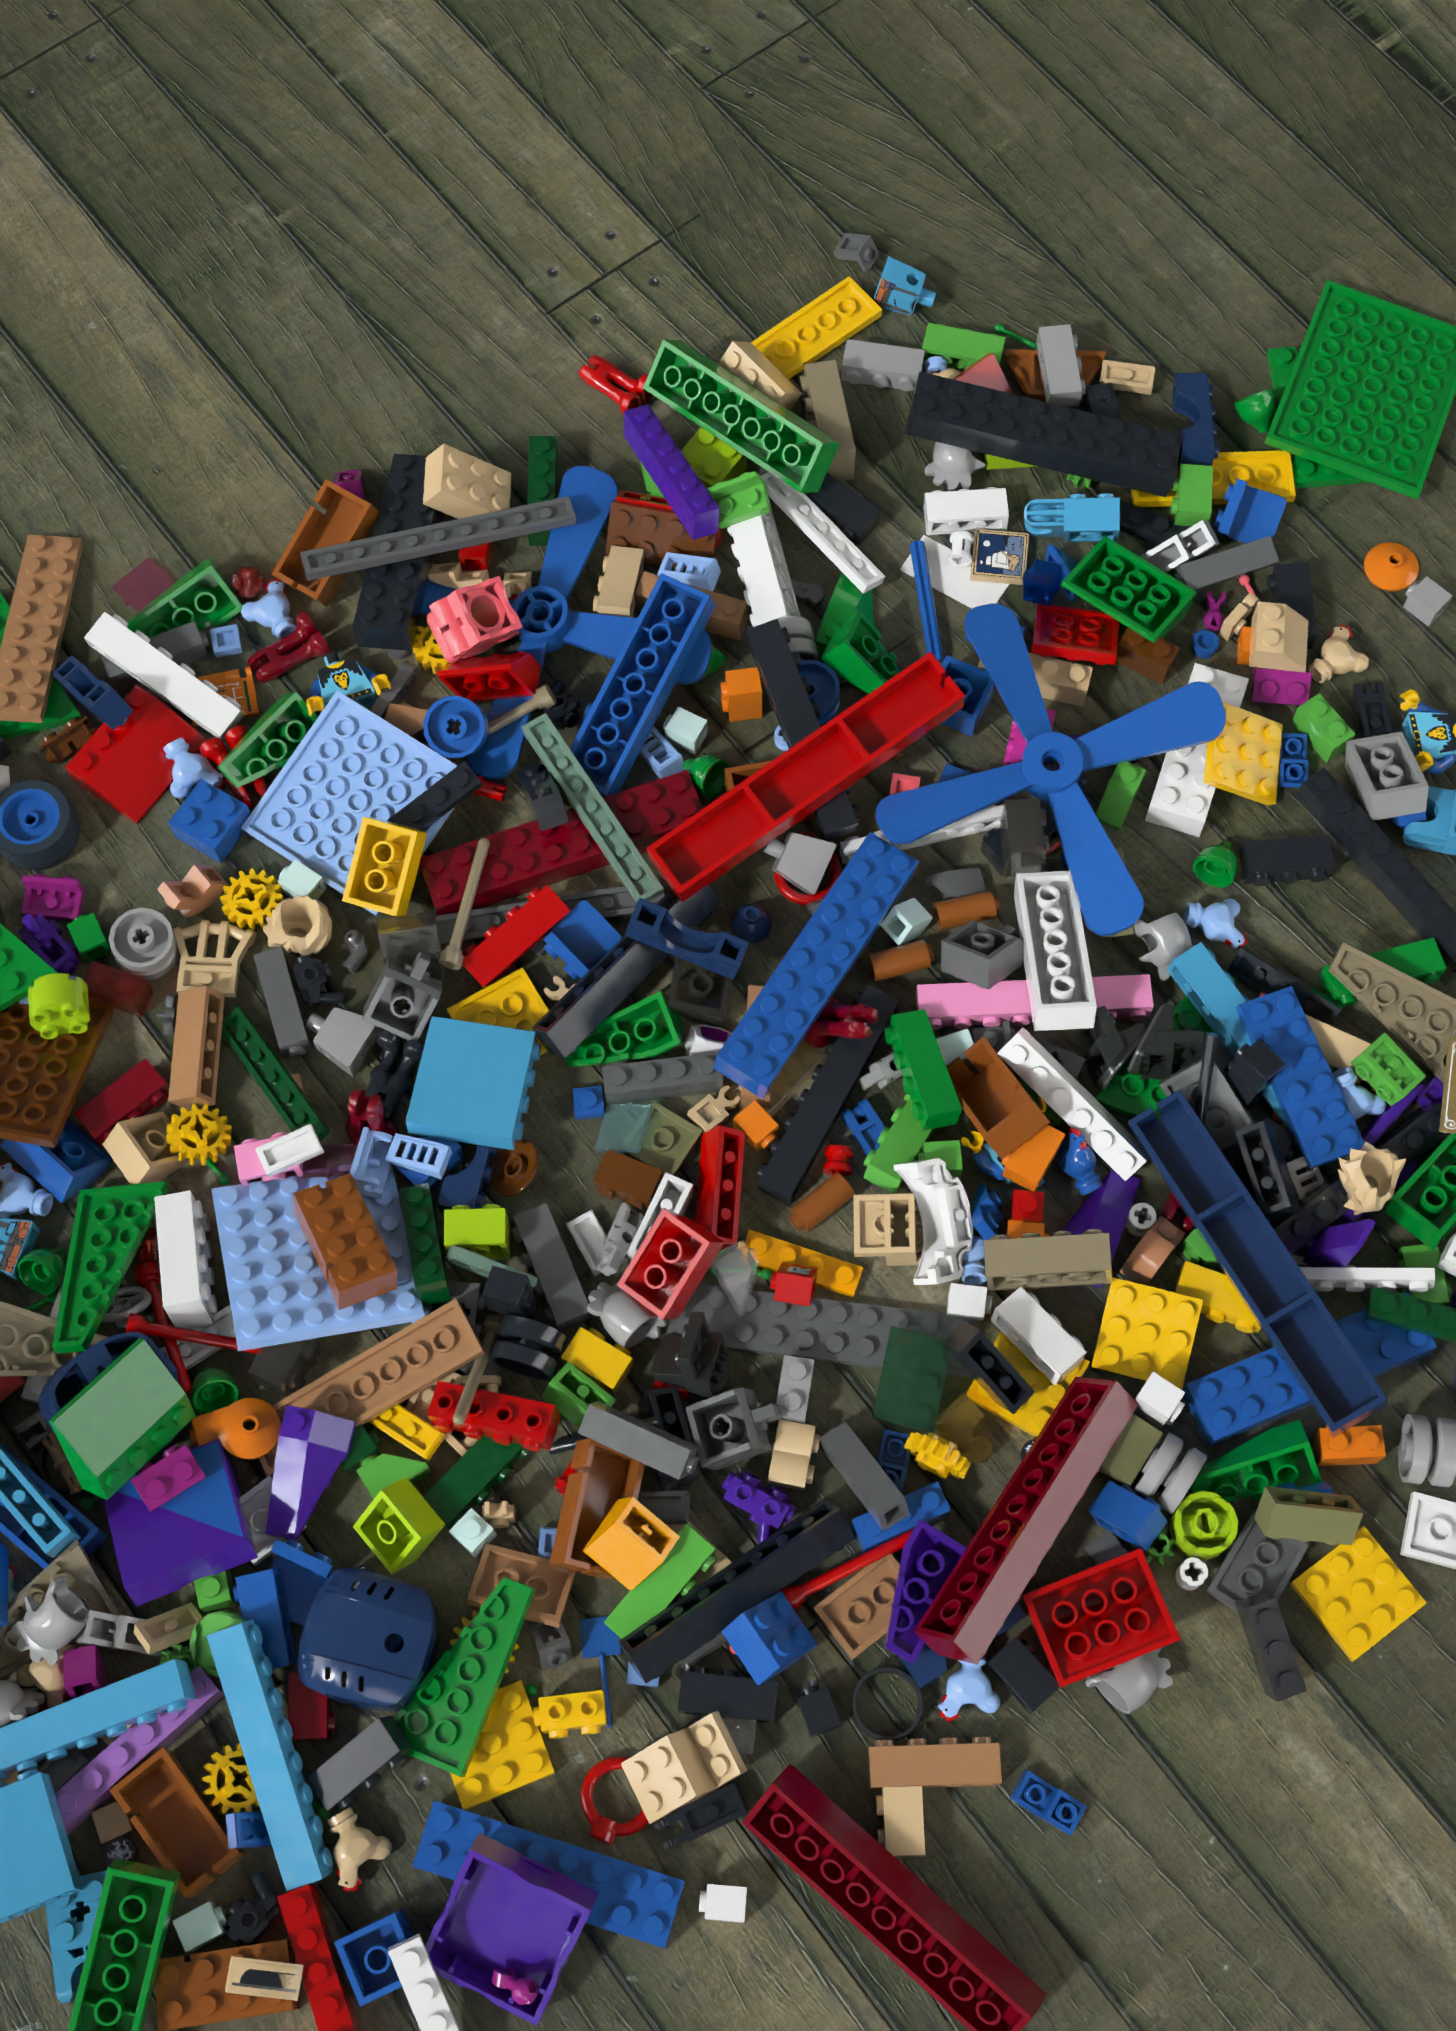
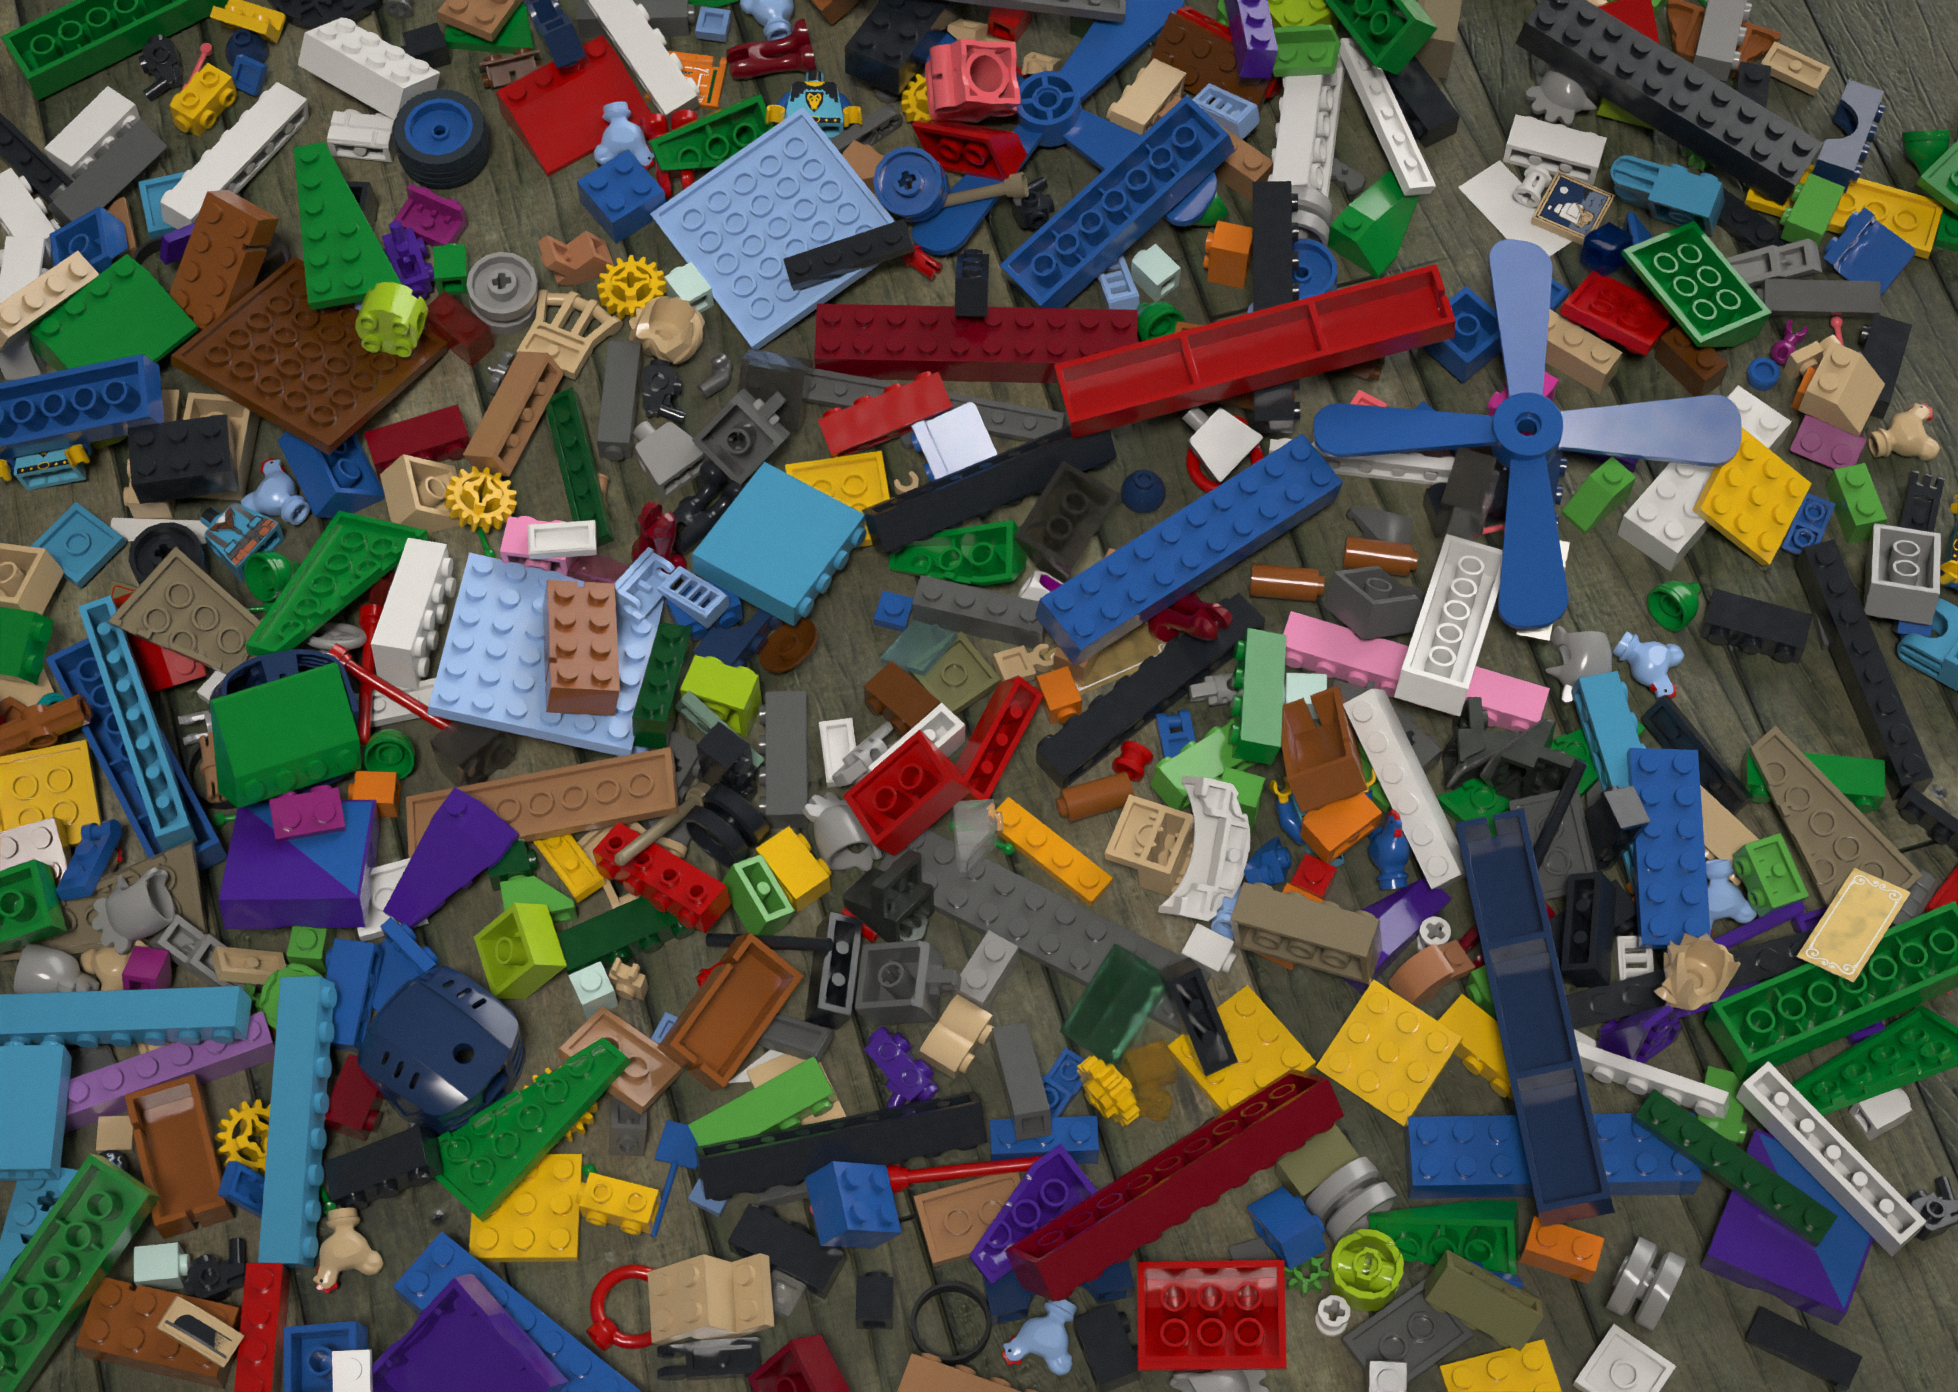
camera: 20 degrees right, 5 degrees down
orange dish [218,1398,281,1460] -> none
yellow brick [342,817,427,917] -> none
dark tan piece [438,838,490,970] -> none
sand green plate [521,713,664,903] -> none
brick [578,1401,699,1480] -> none
light orange slope [583,1497,680,1590] -> none
dark blue arch [625,898,749,980] -> none
red brick [770,1262,818,1307] -> none
green wedge [821,610,901,694] -> none
light aqua brick [880,898,933,945] -> none
blue axle [910,540,943,663] -> none
white brick [990,1287,1086,1386] -> none
white brick [1133,1372,1185,1431] -> none

